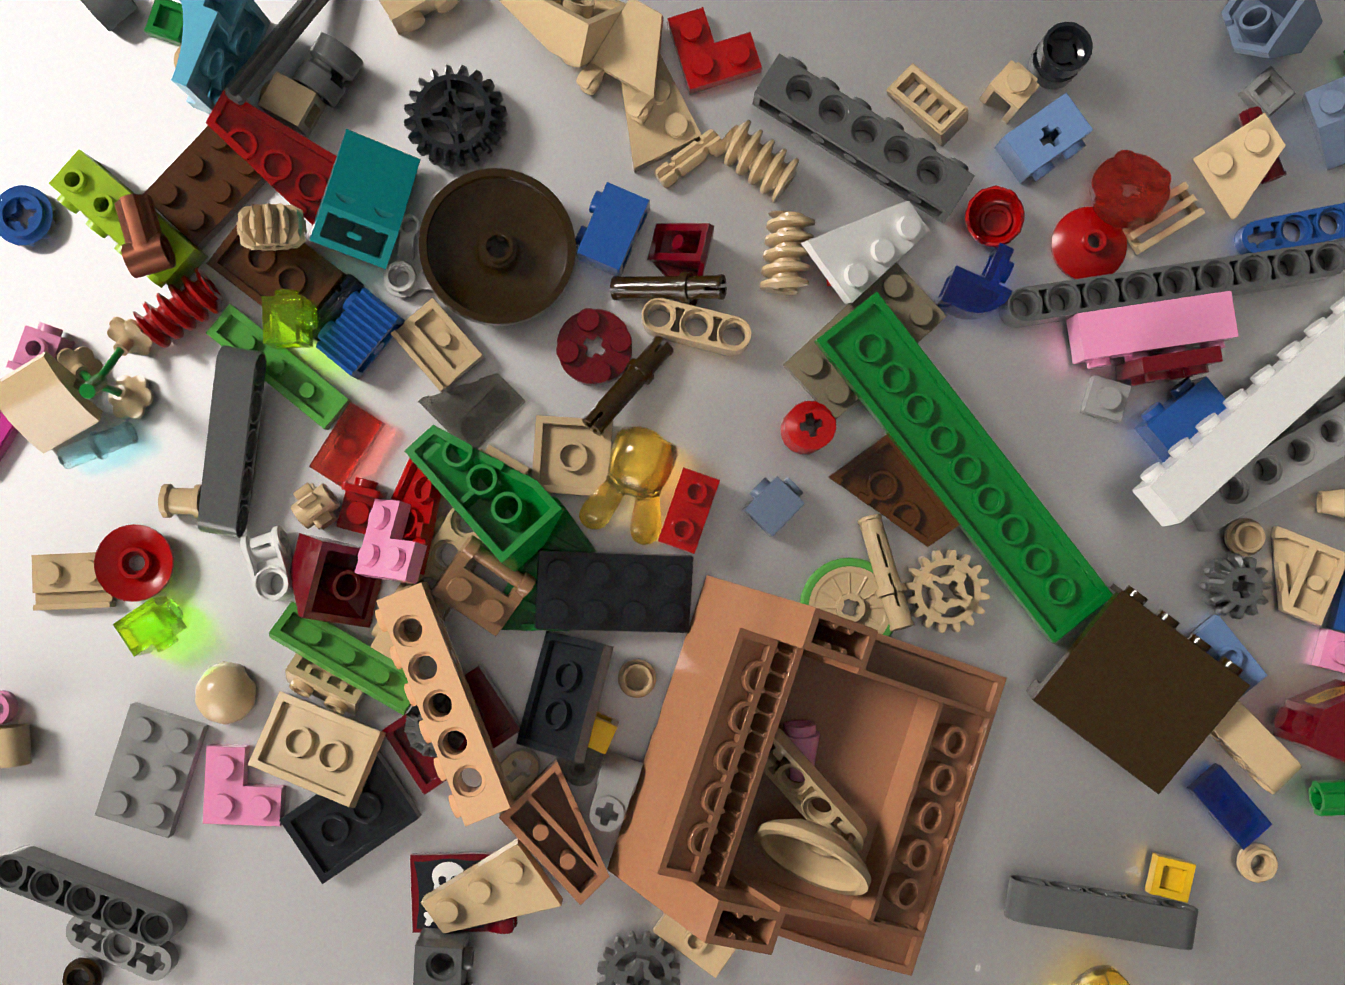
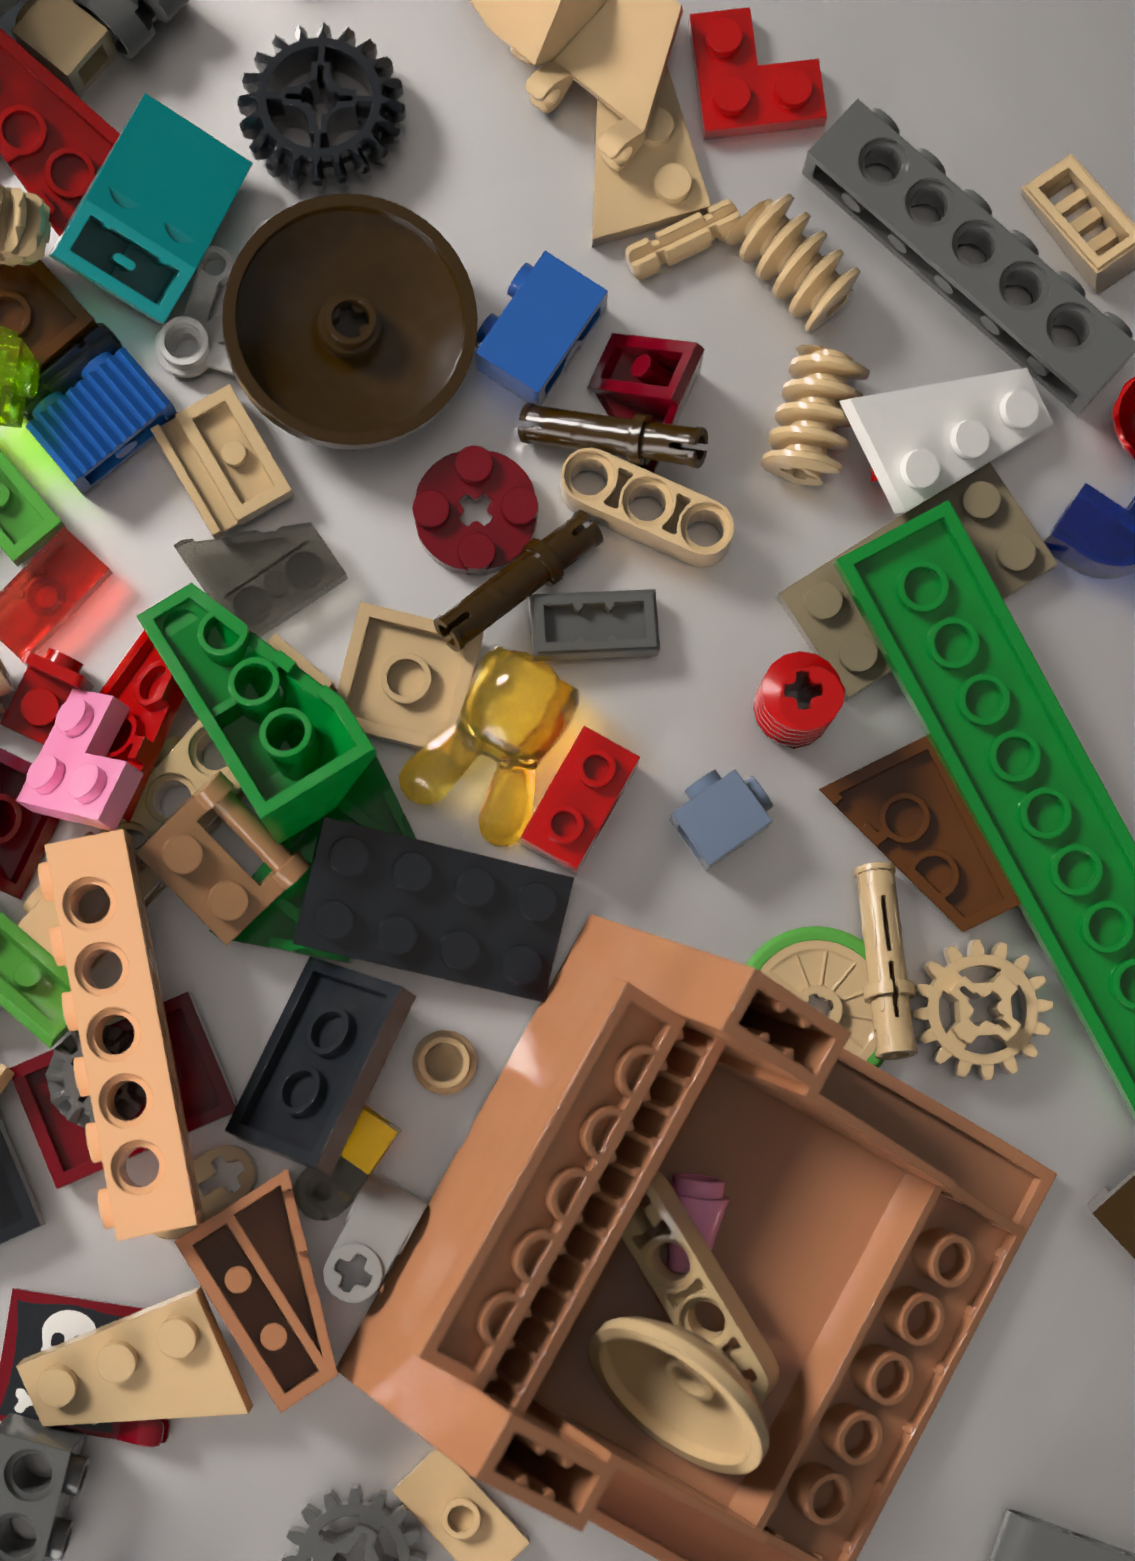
camera: 10 degrees right, 5 degrees down
none -> dark grey plate [528,589,660,661]

